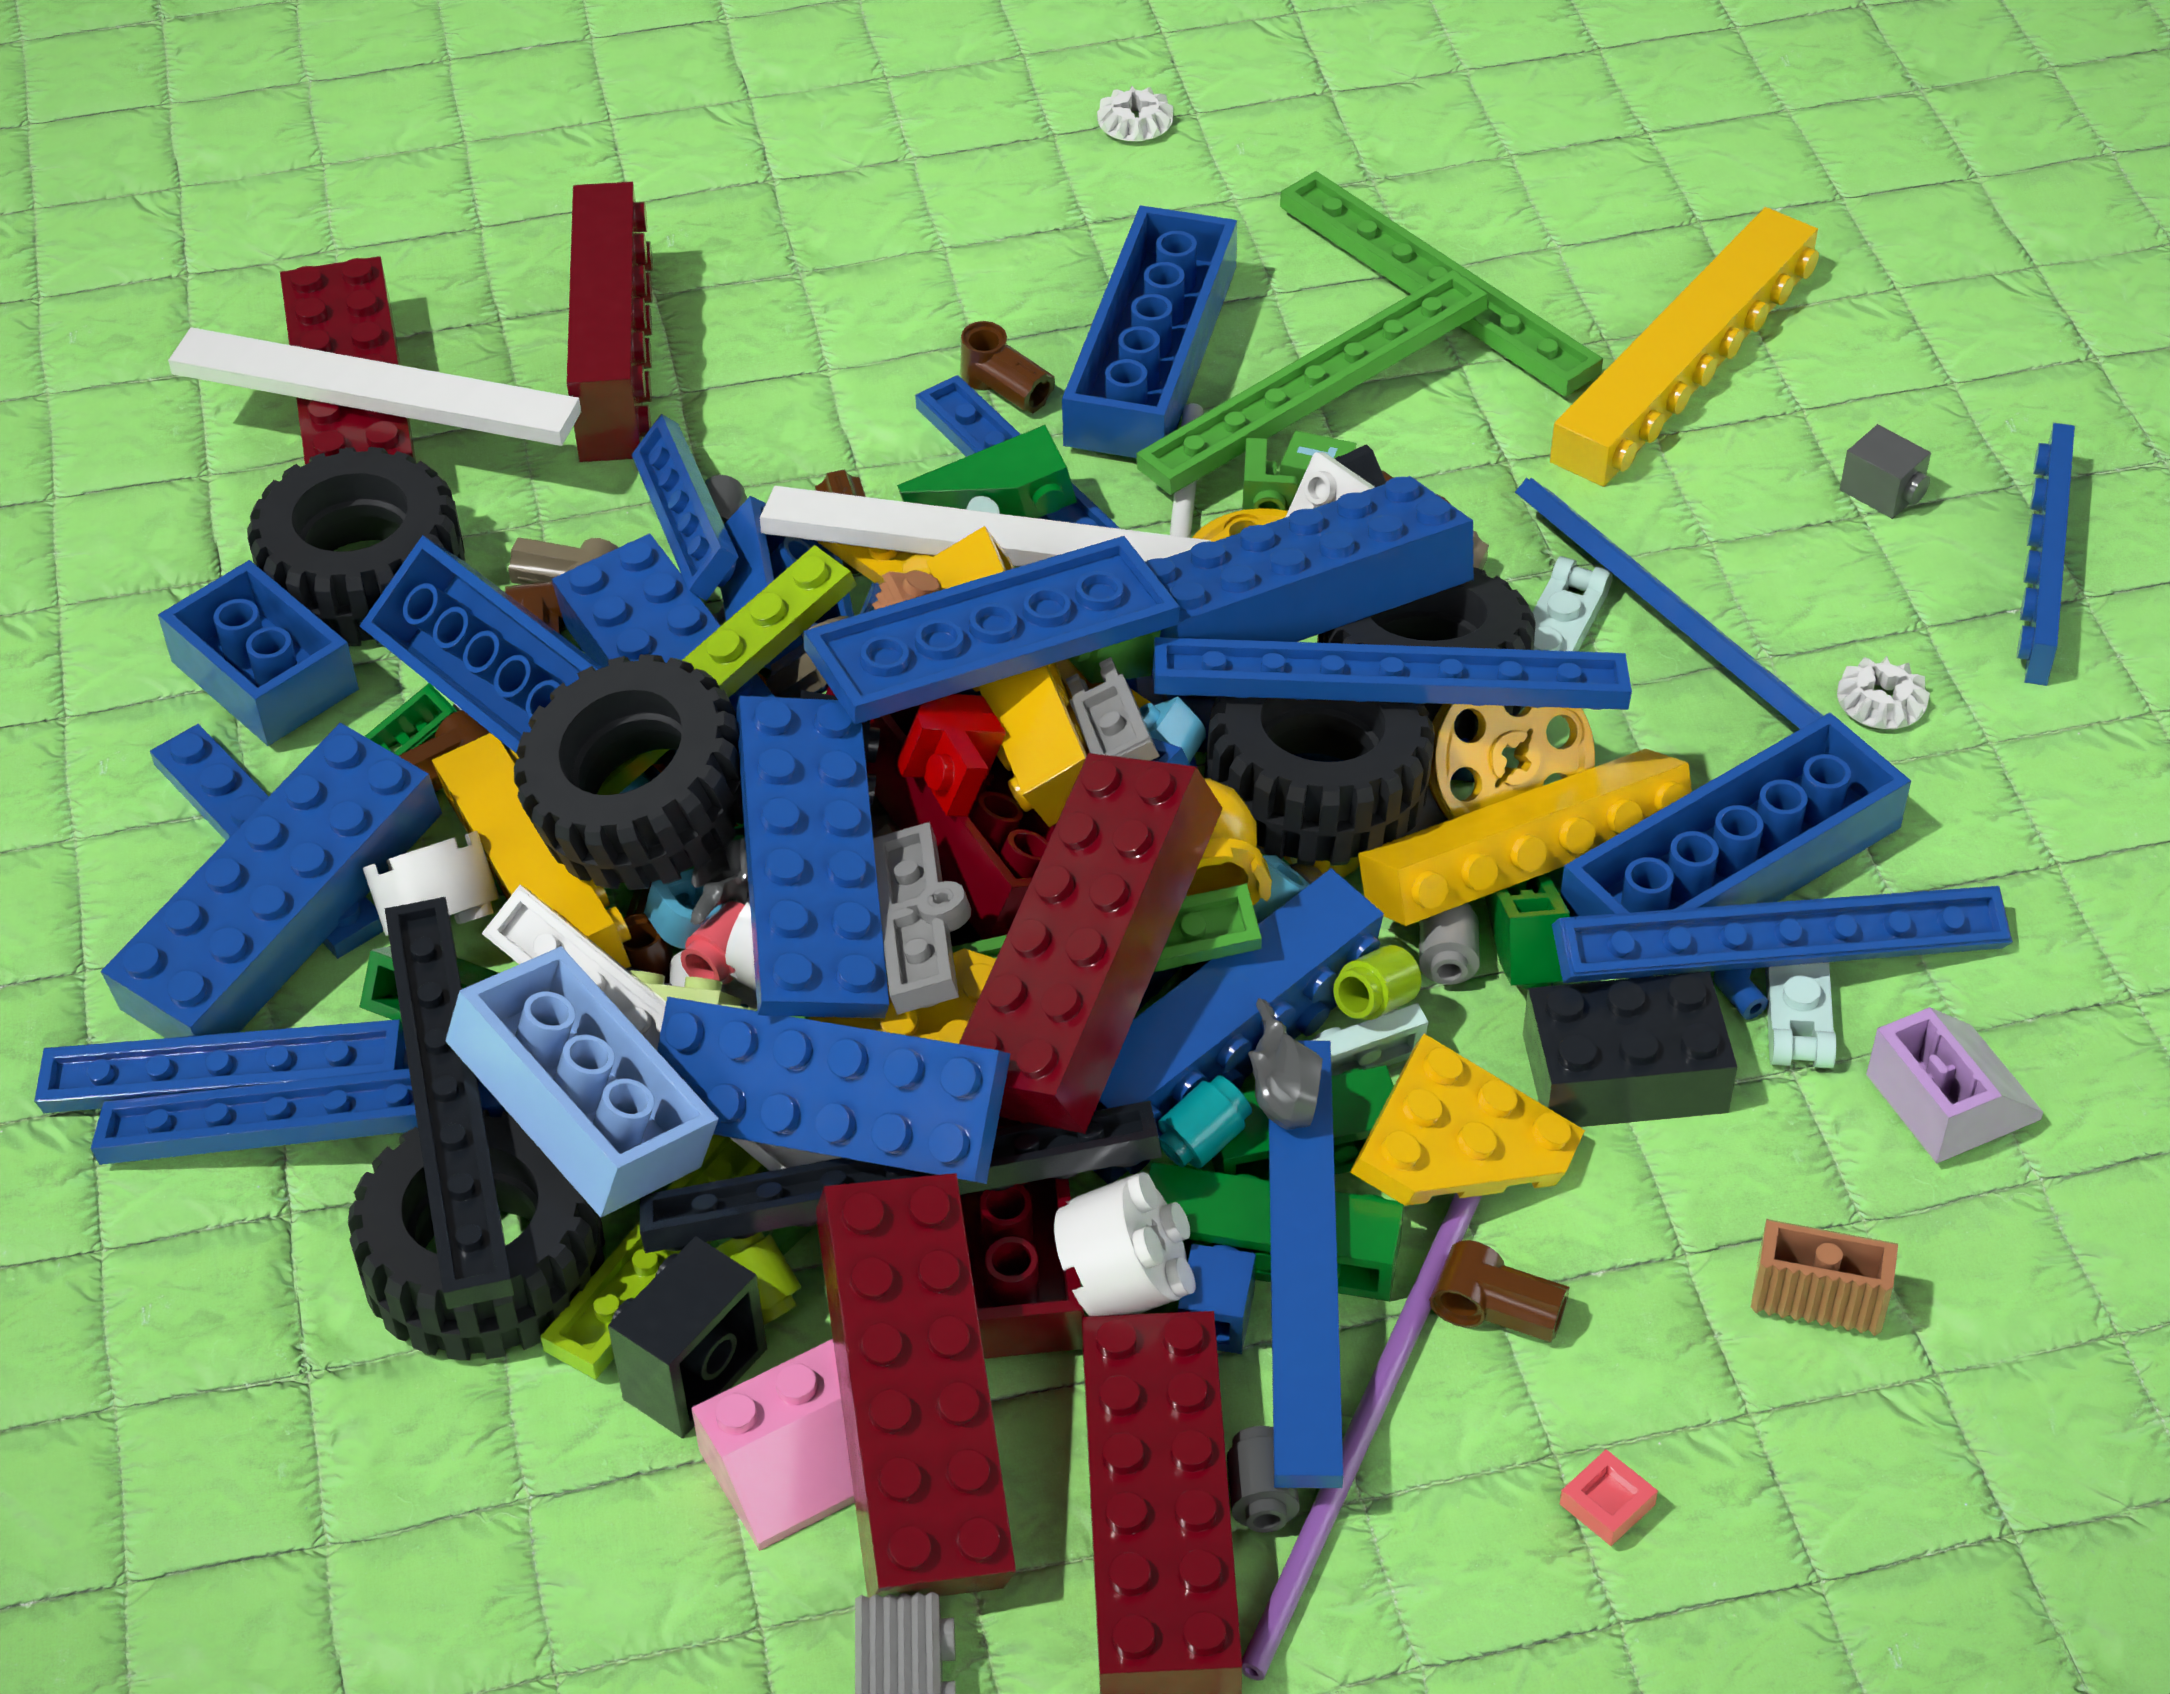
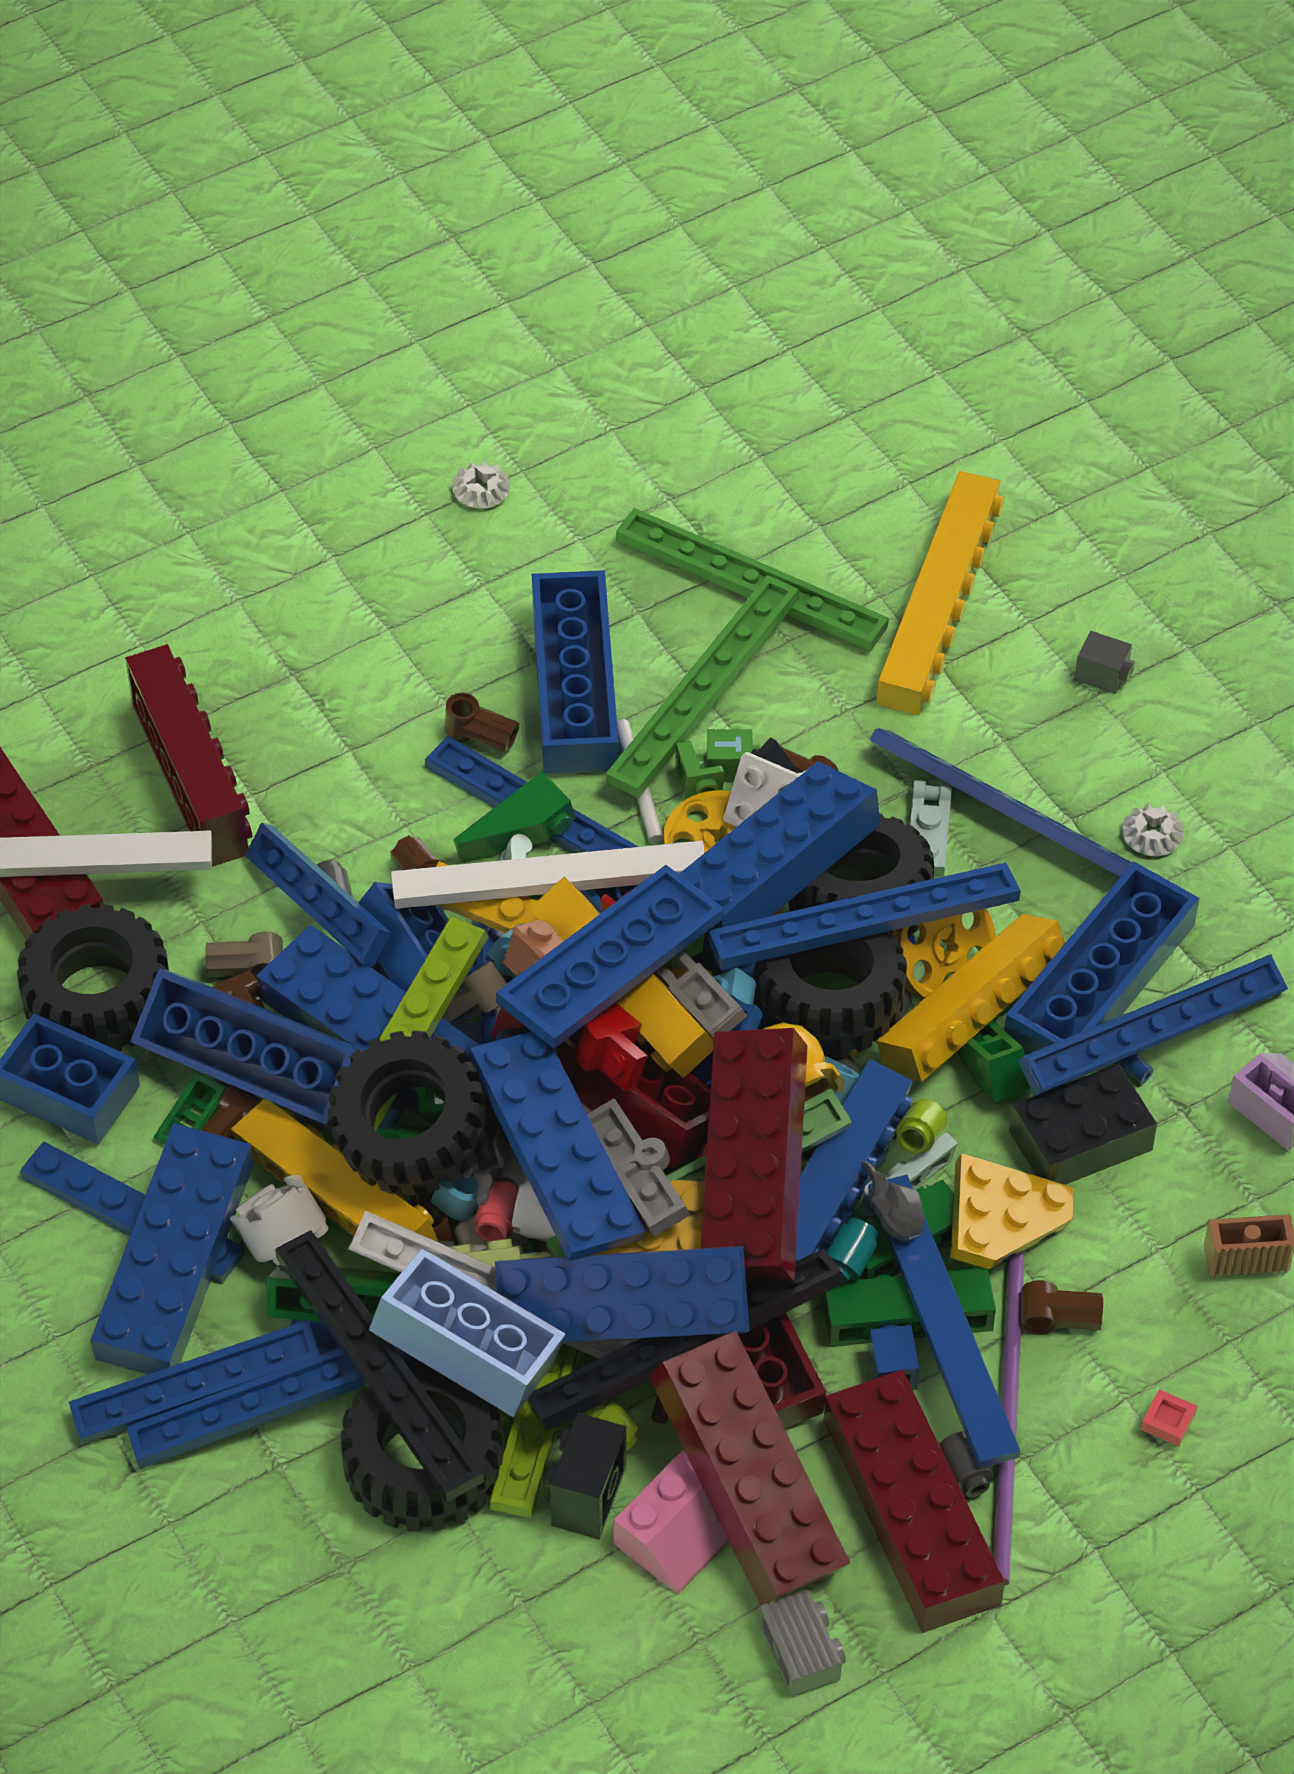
camera: 20 degrees left, 5 degrees up
white brick [1054,1172,1196,1316] -> none
light grey brick [1419,903,1480,985] -> none
light aqua plate [1765,962,1836,1069] -> none
blue plate [2016,423,2075,686] -> none

